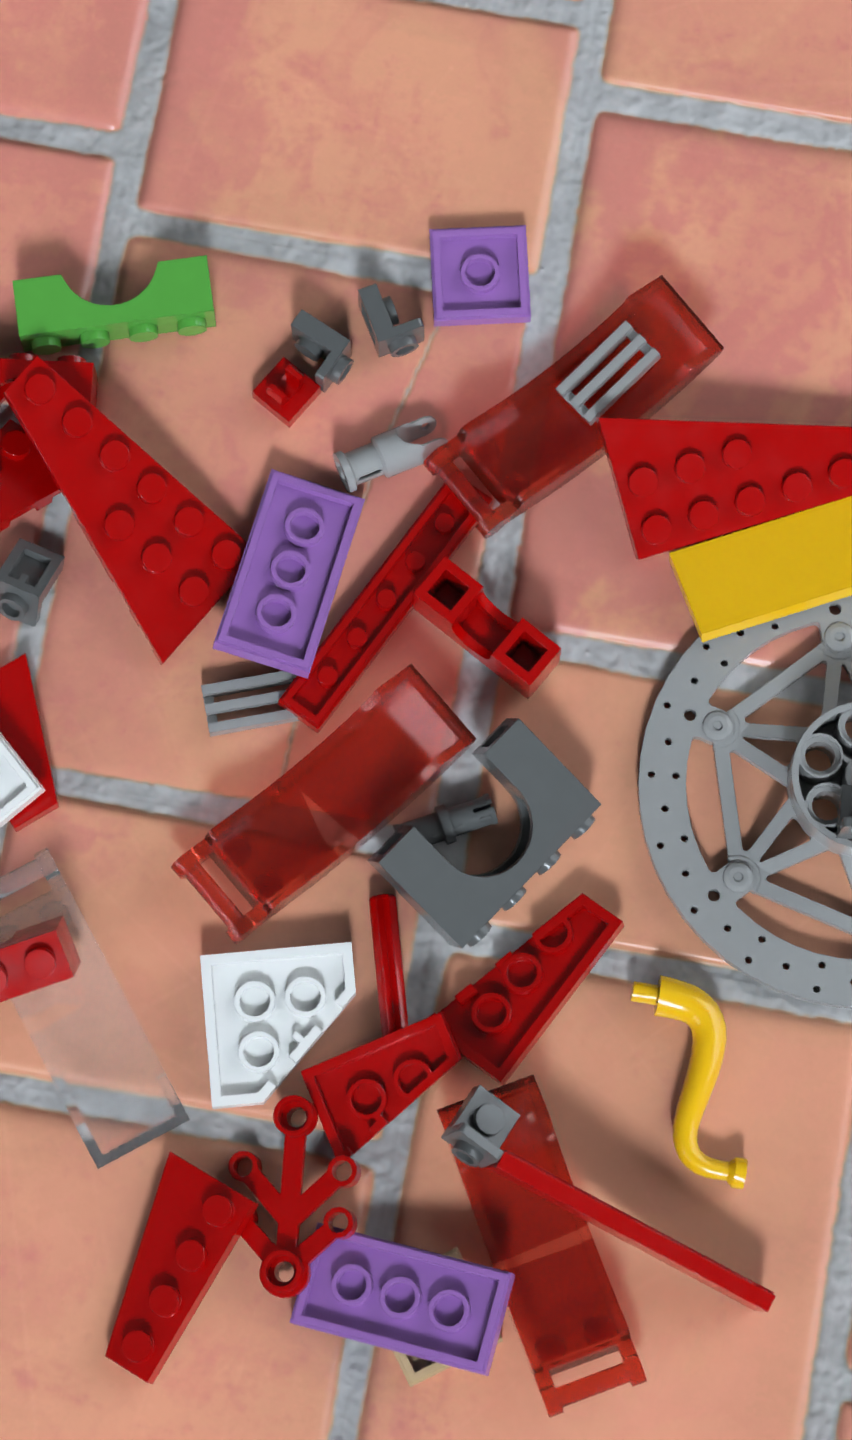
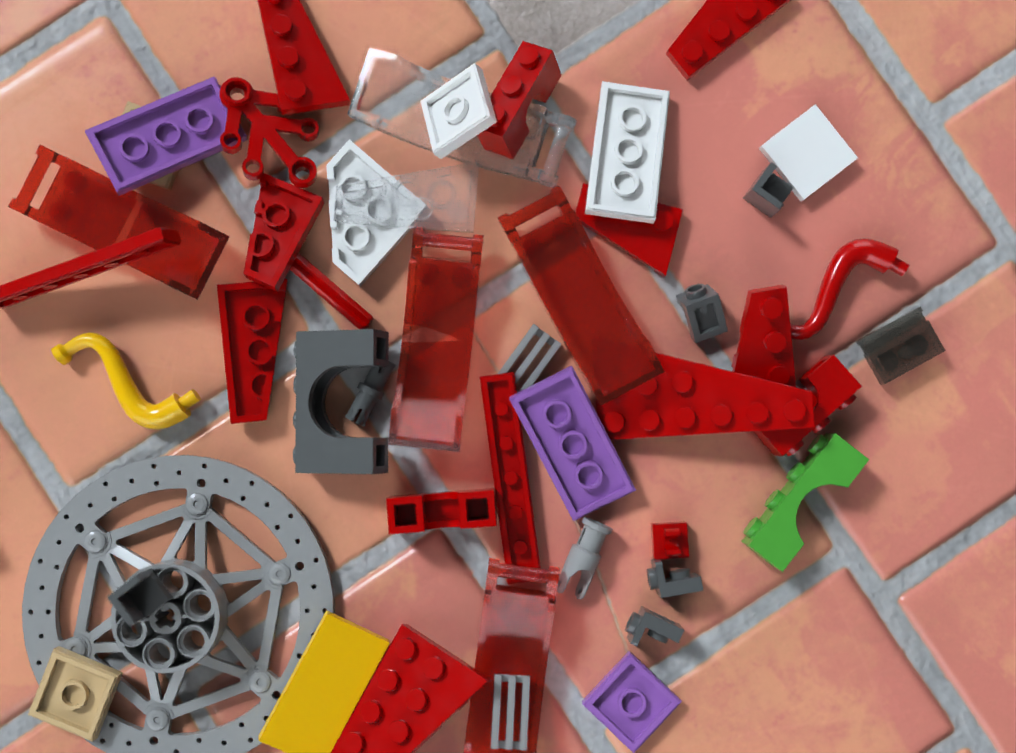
camera: 140 degrees right, 10 degrees up
dark grey bracket [441,1085,521,1168] -> none
none -> clear wing [333,161,479,233]
none -> white tile [421,63,497,159]
none -> clear red windscreen [497,185,665,405]

